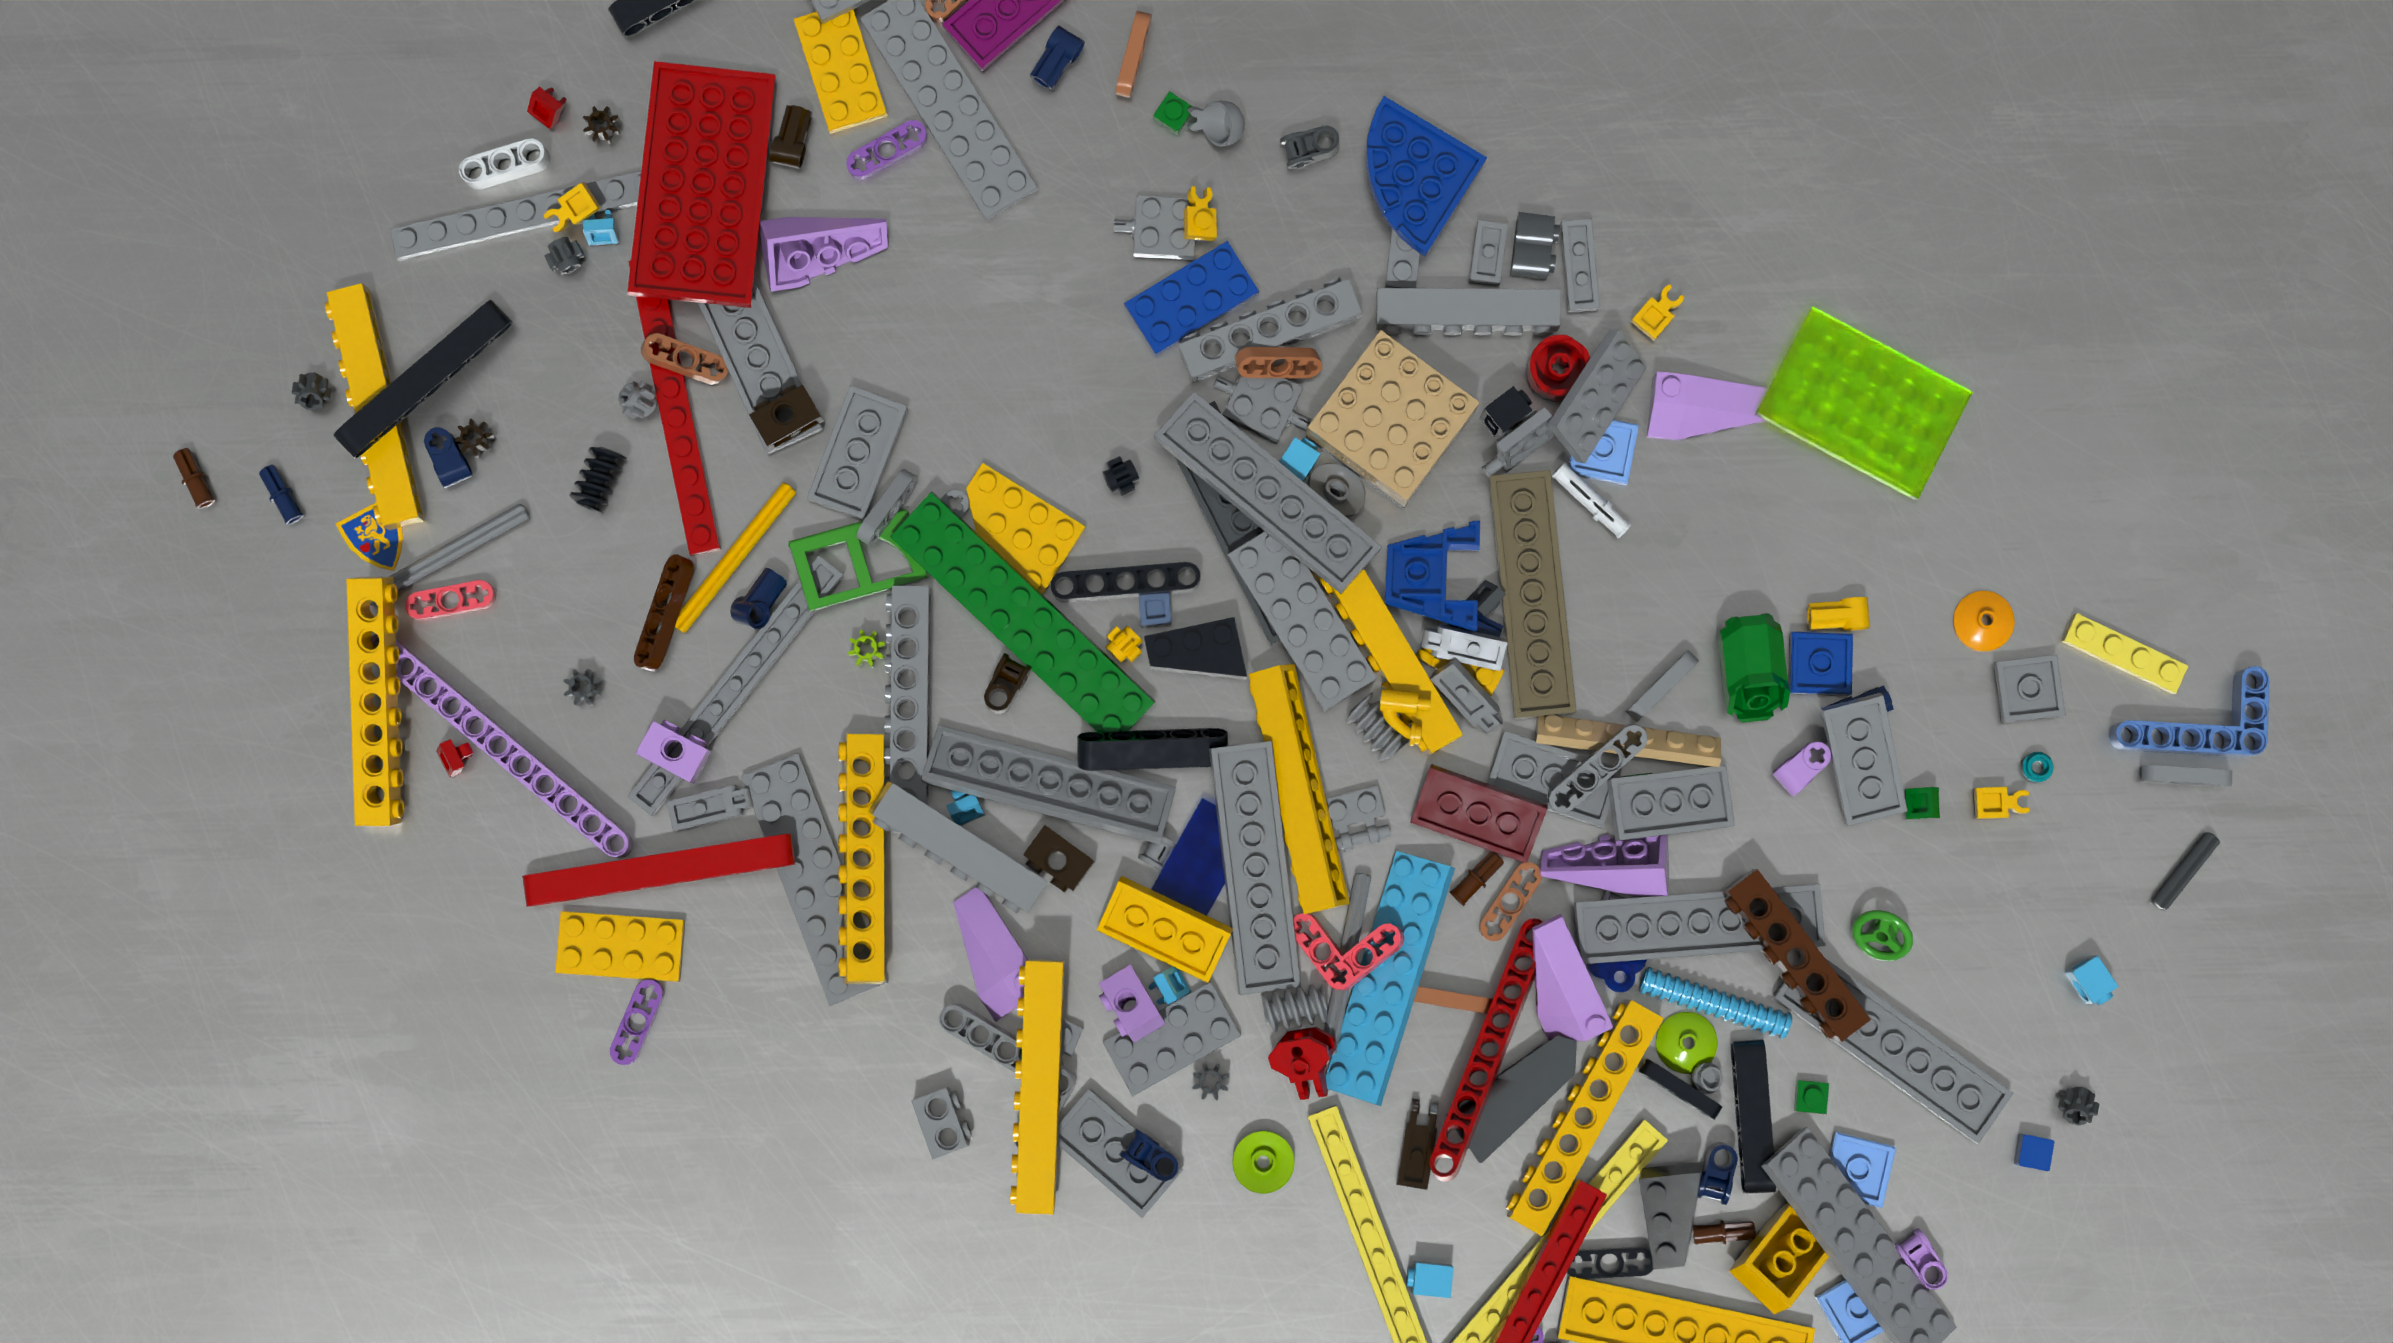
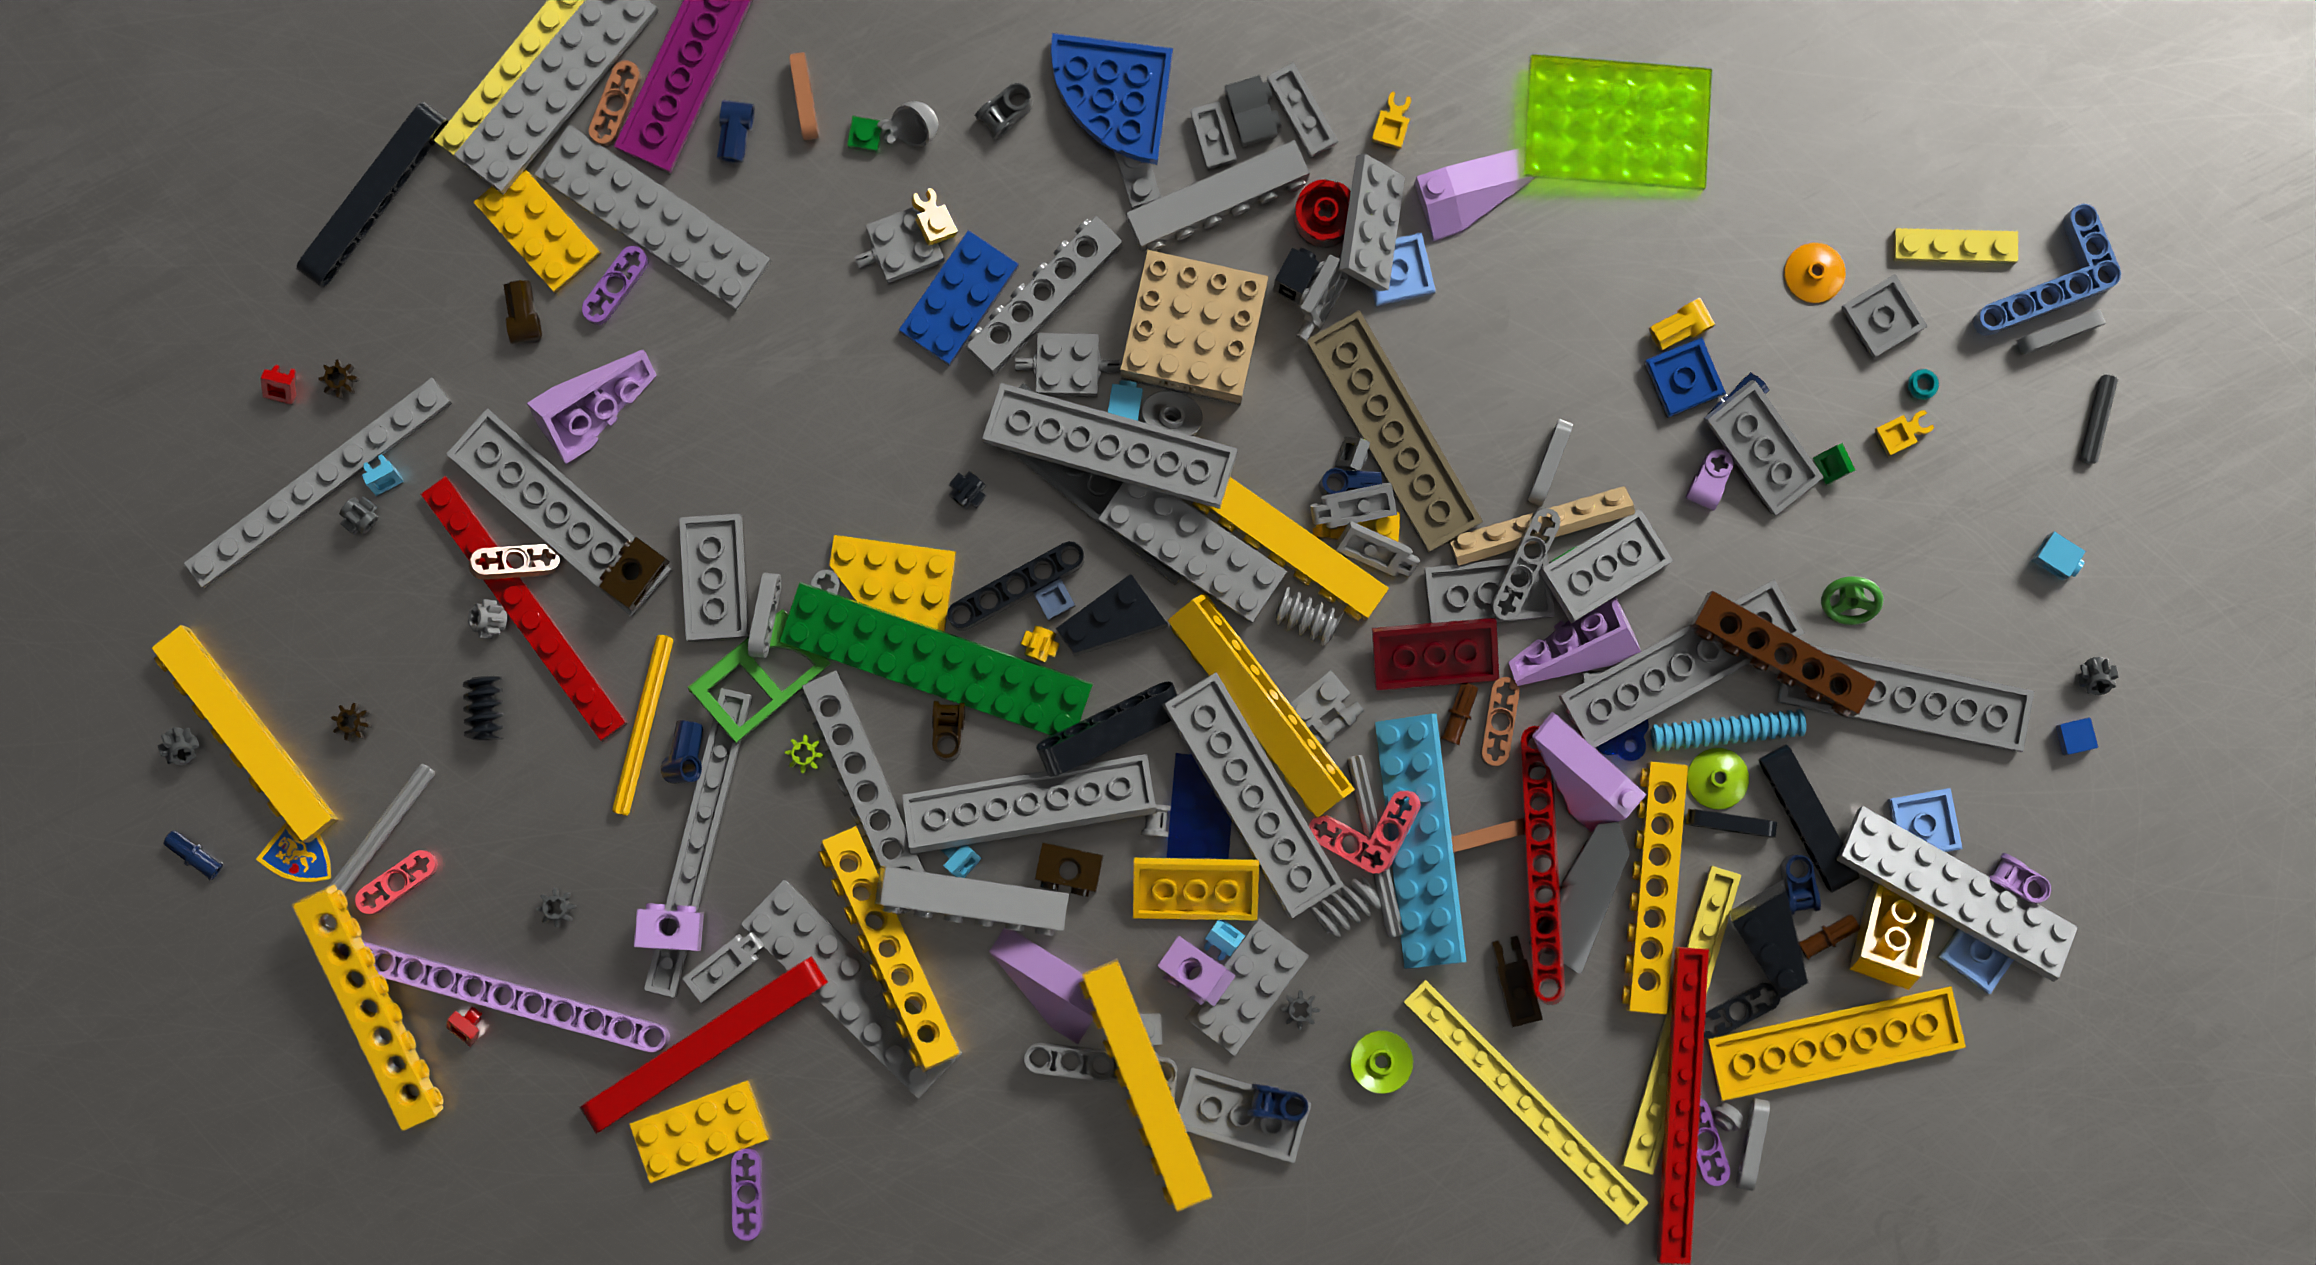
camera: 25 degrees left, 0 degrees up
reddish brown axle [173,448,215,509] -> none
black beam [333,299,513,459] -> none
dark blue piece [424,427,473,489] -> none
white beam [459,138,550,190] -> none
yellow plate [544,182,601,232] -> none
red plate [627,61,776,308] -> none
reddish brown beam [634,554,694,672] -> none
light grey brick [911,1087,972,1159] -> none
nougat beam [1235,347,1322,378] -> none
red hinge [1268,1027,1337,1100] -> none
yellow plant [1380,689,1431,746] -> none
blue wing [1385,521,1480,631] -> none
medium azure brick [1406,1261,1454,1298] -> none
white pin [1551,462,1631,538] -> none
light grey plate [1692,1063,1723,1094] -> none
green brick [1717,613,1791,723] -> none
green plate [1794,1080,1829,1114] -> none

